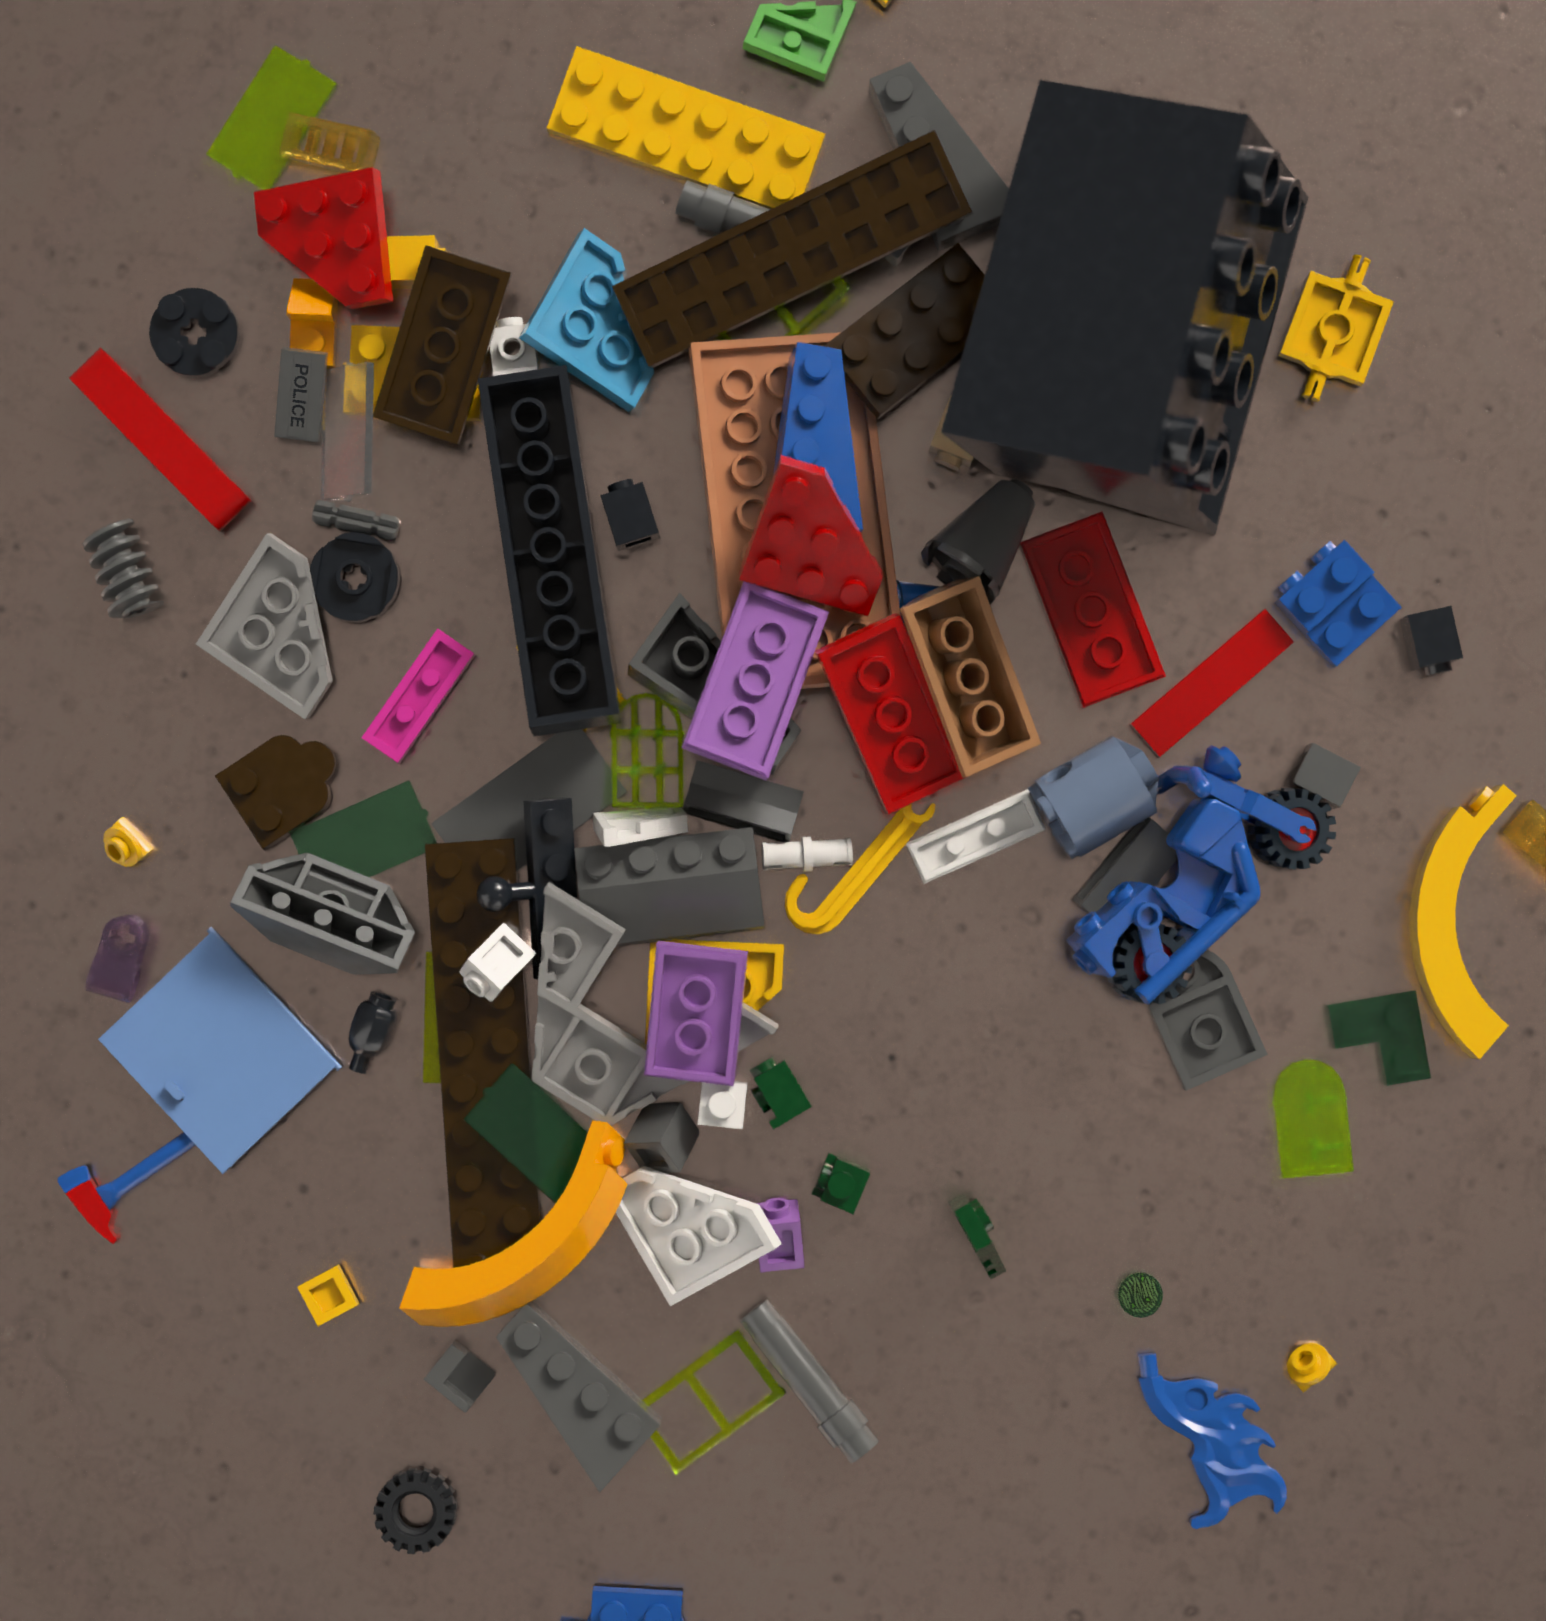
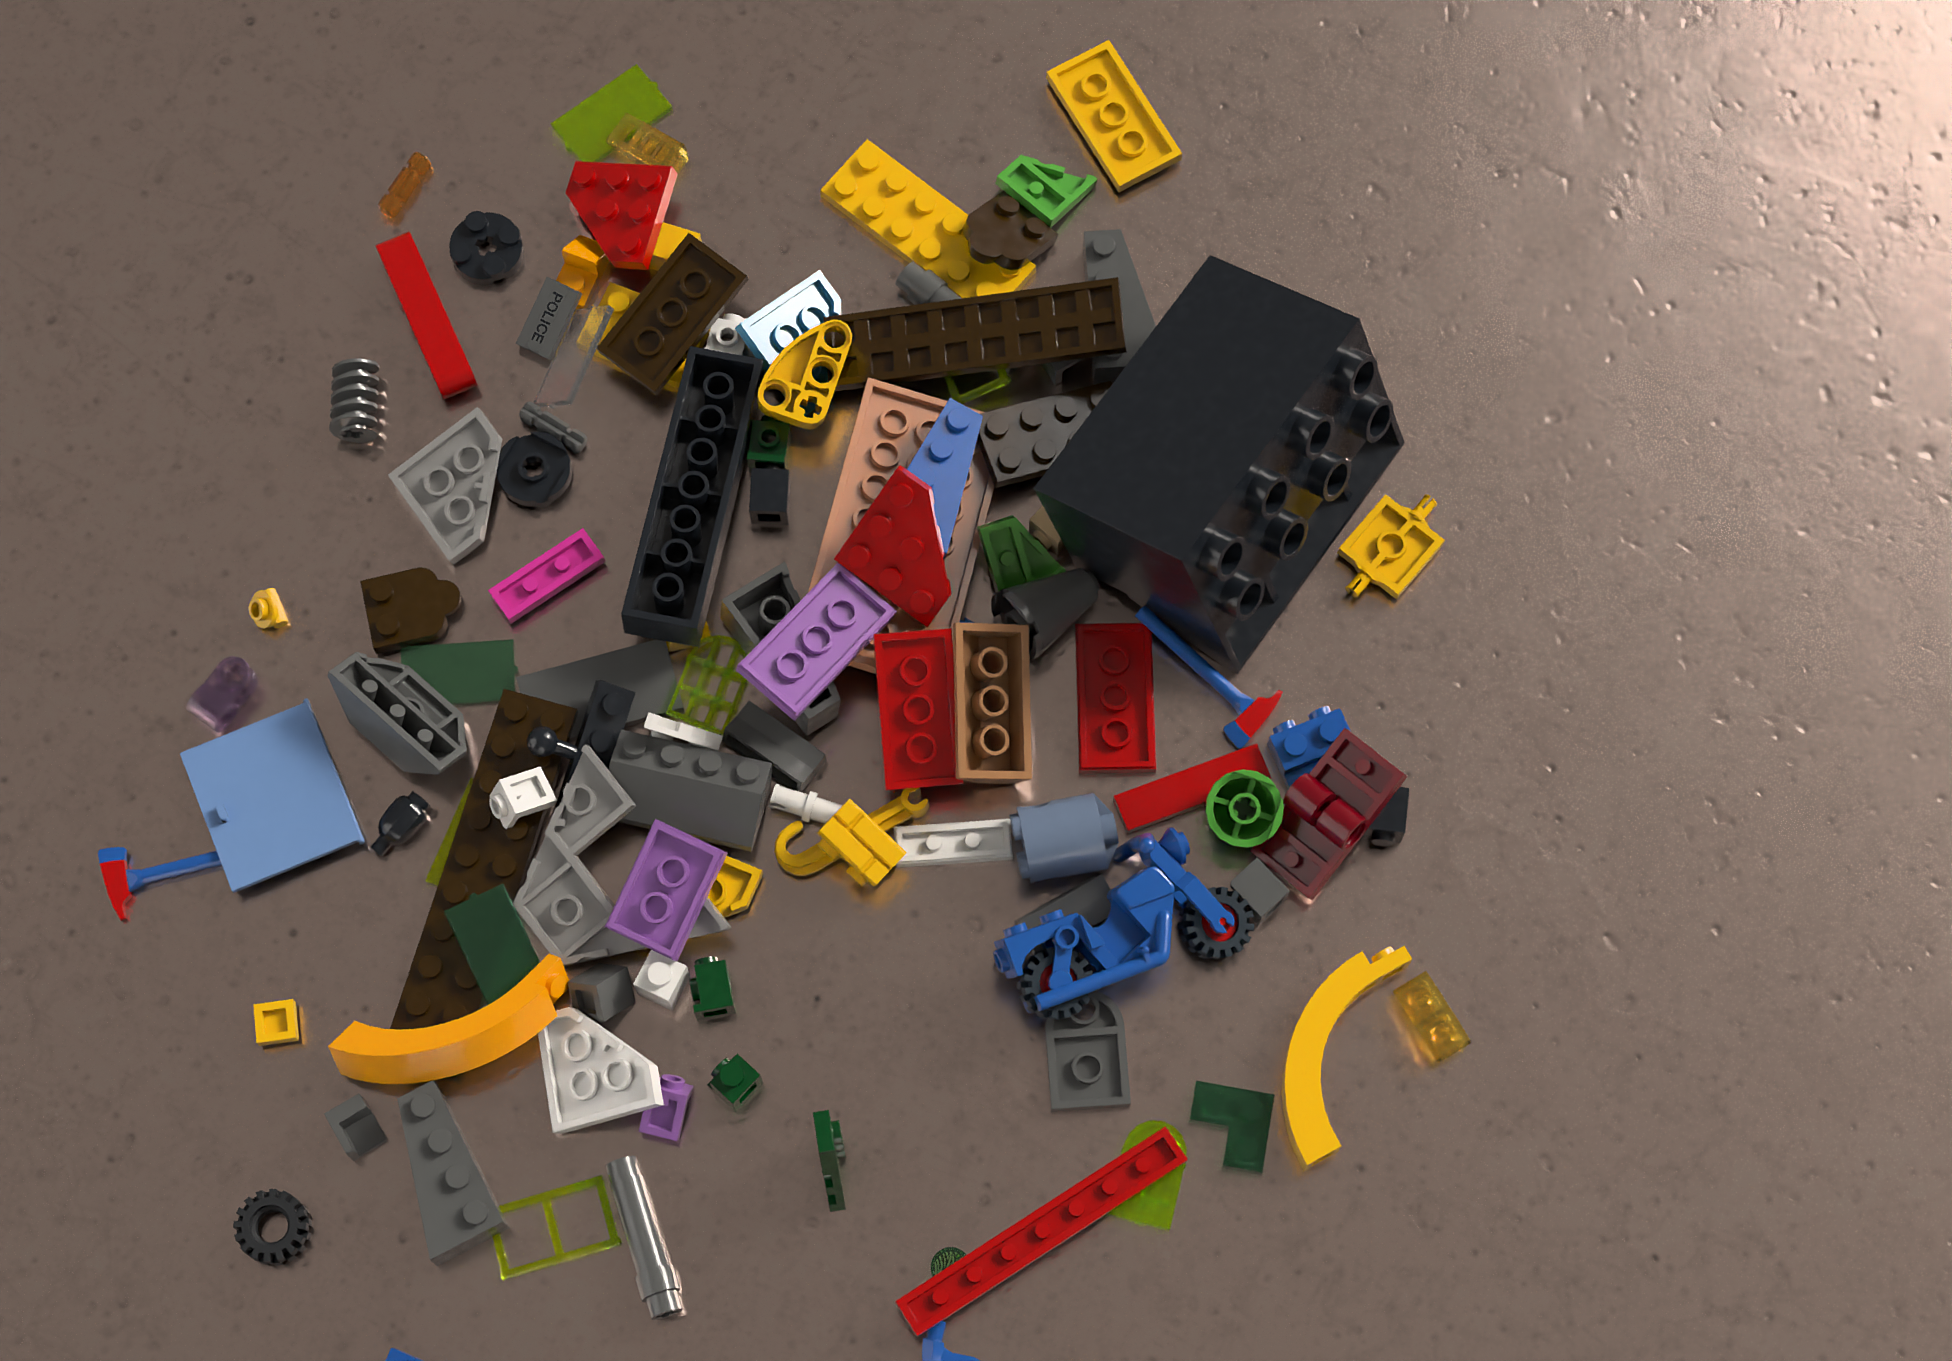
camera: 15 degrees right, 15 degrees down
none -> clear orange axle [378,152,431,218]
none -> dark green brick [747,415,791,473]
none -> yellow beam [757,320,852,430]
none -> yellow brick [816,799,907,887]
none -> red plate [895,1126,1188,1337]
none -> dark brown plate [963,191,1059,270]
none -> bright green wing [977,515,1066,592]
none -> blue piece [1135,605,1283,749]
none -> bright green cylinder [1205,769,1284,848]
none -> dark red plate [1250,728,1408,900]

